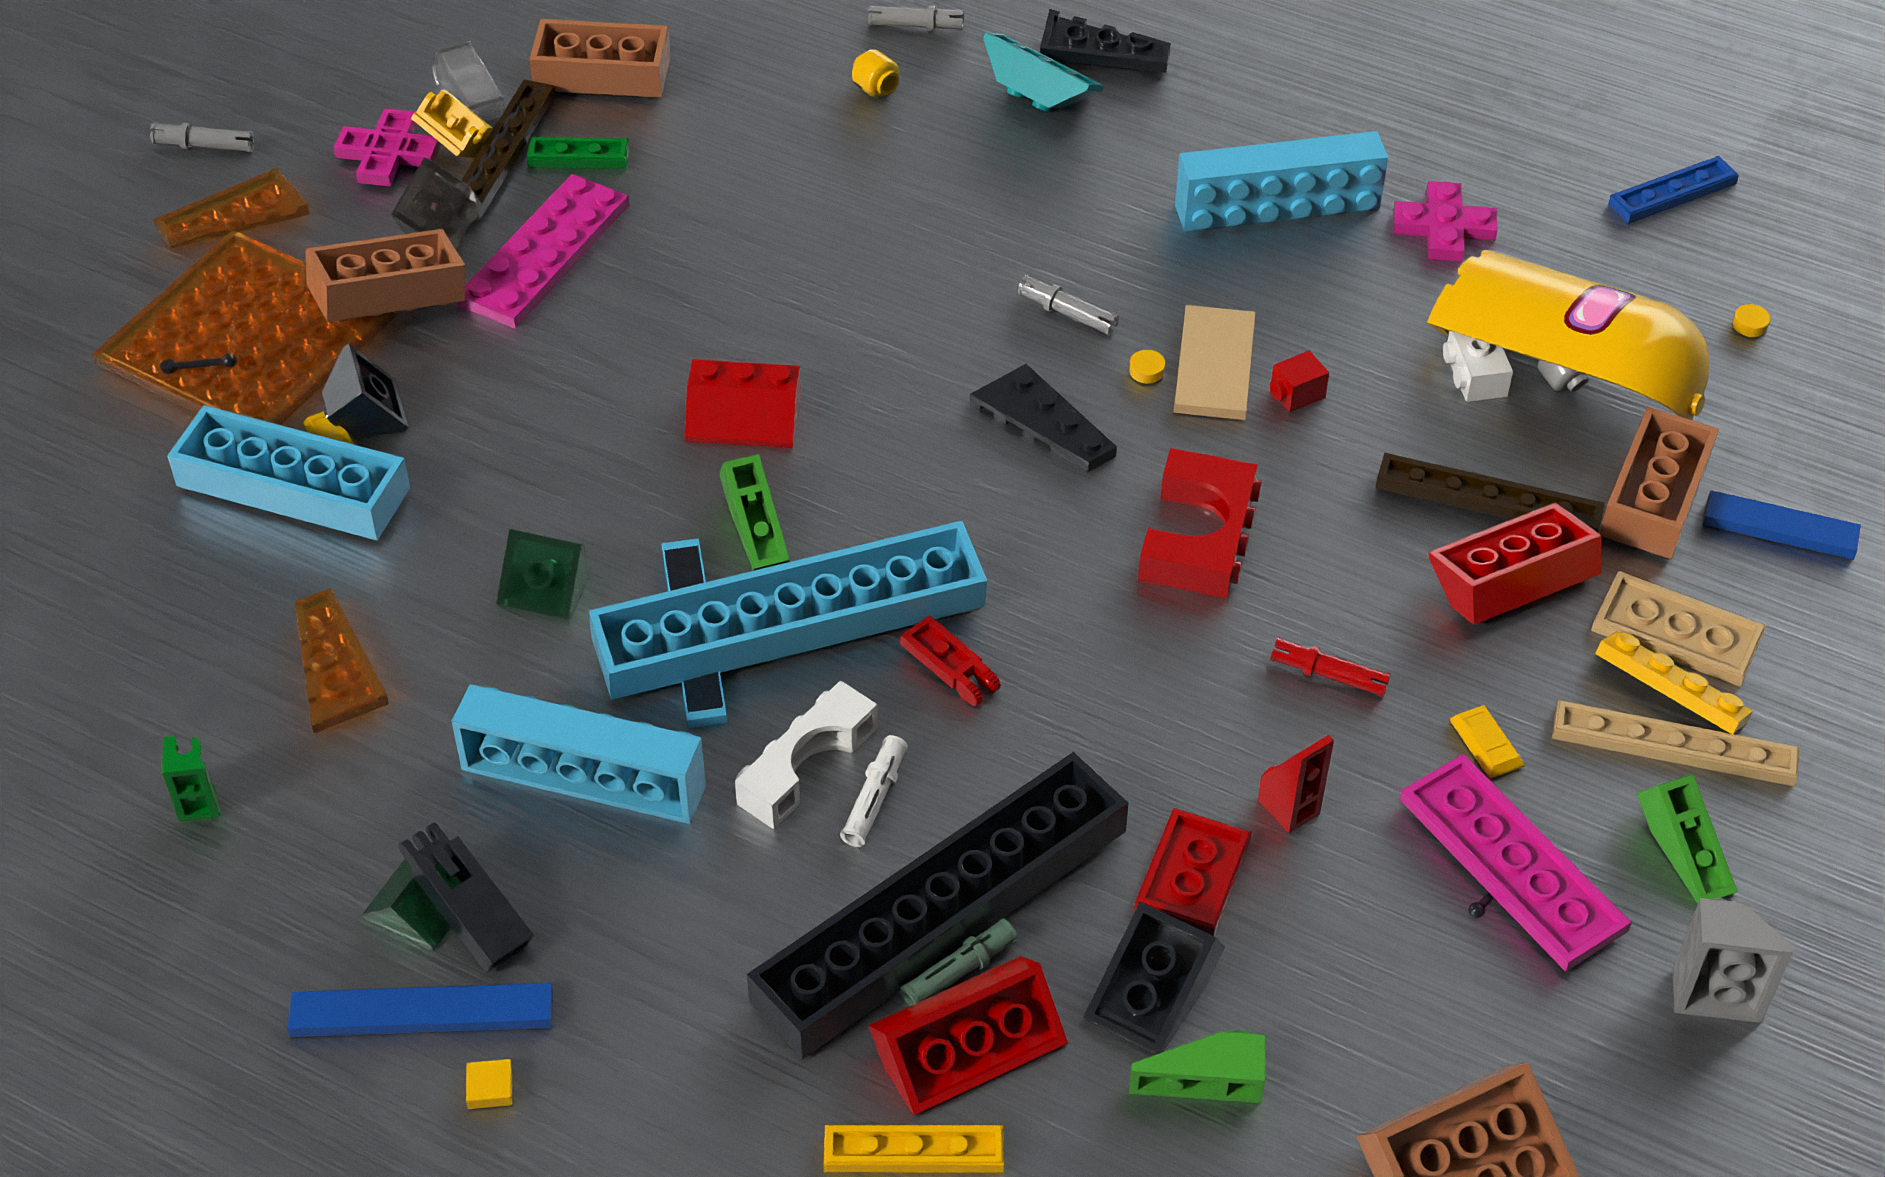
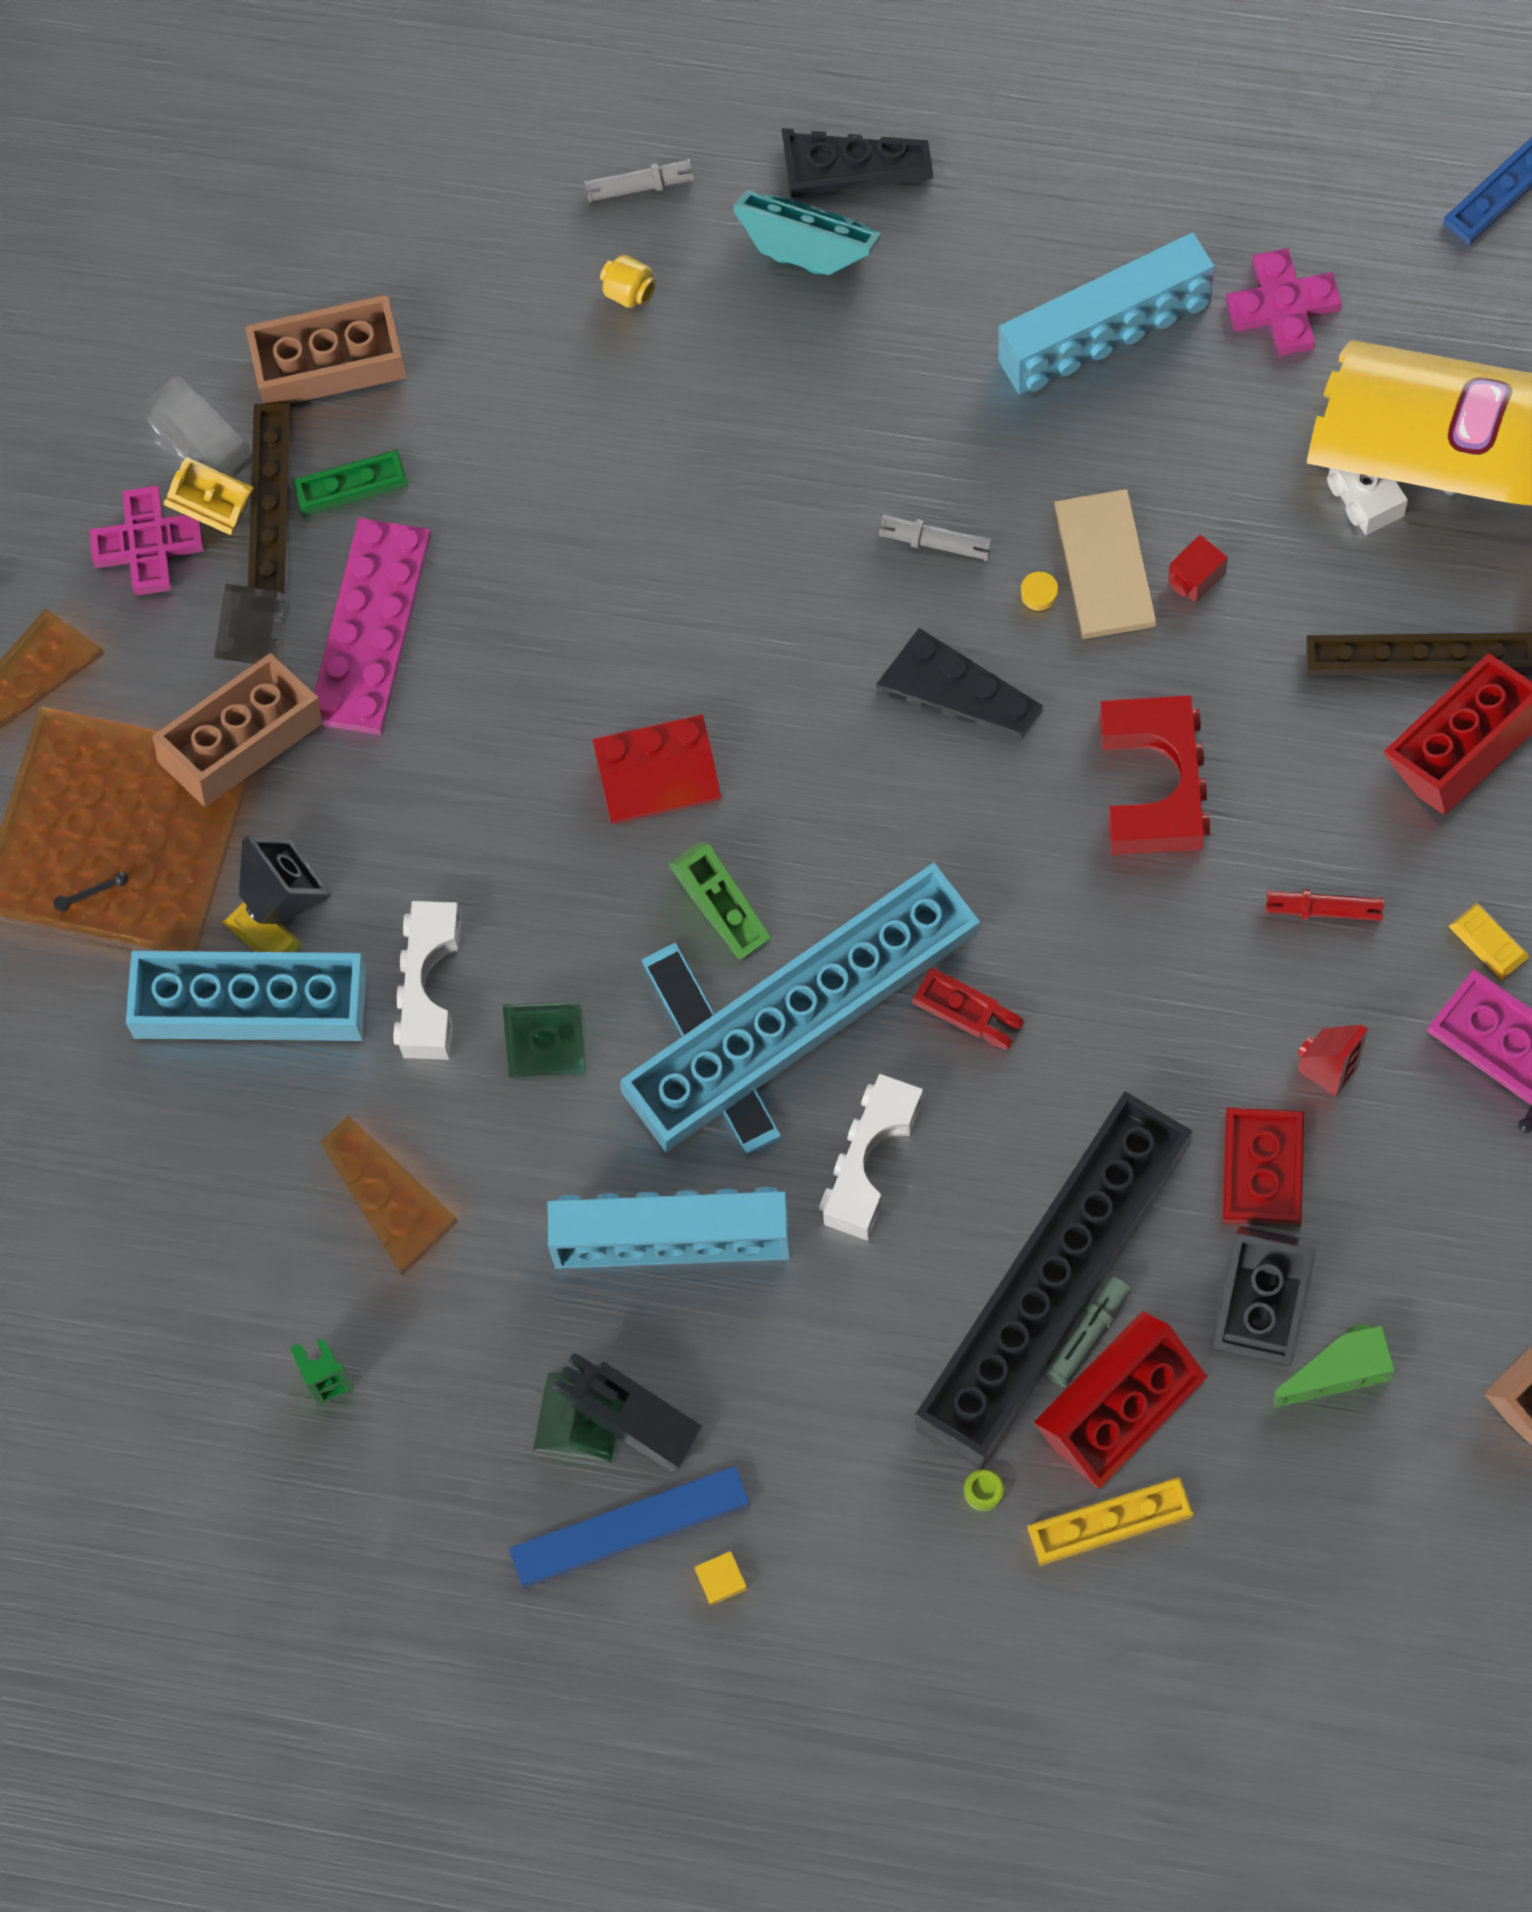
camera: 10 degrees left, 20 degrees up
white pin [840,735,908,847] -> none
none -> white arch [393,901,462,1060]
none -> lime tile [964,1469,1004,1511]

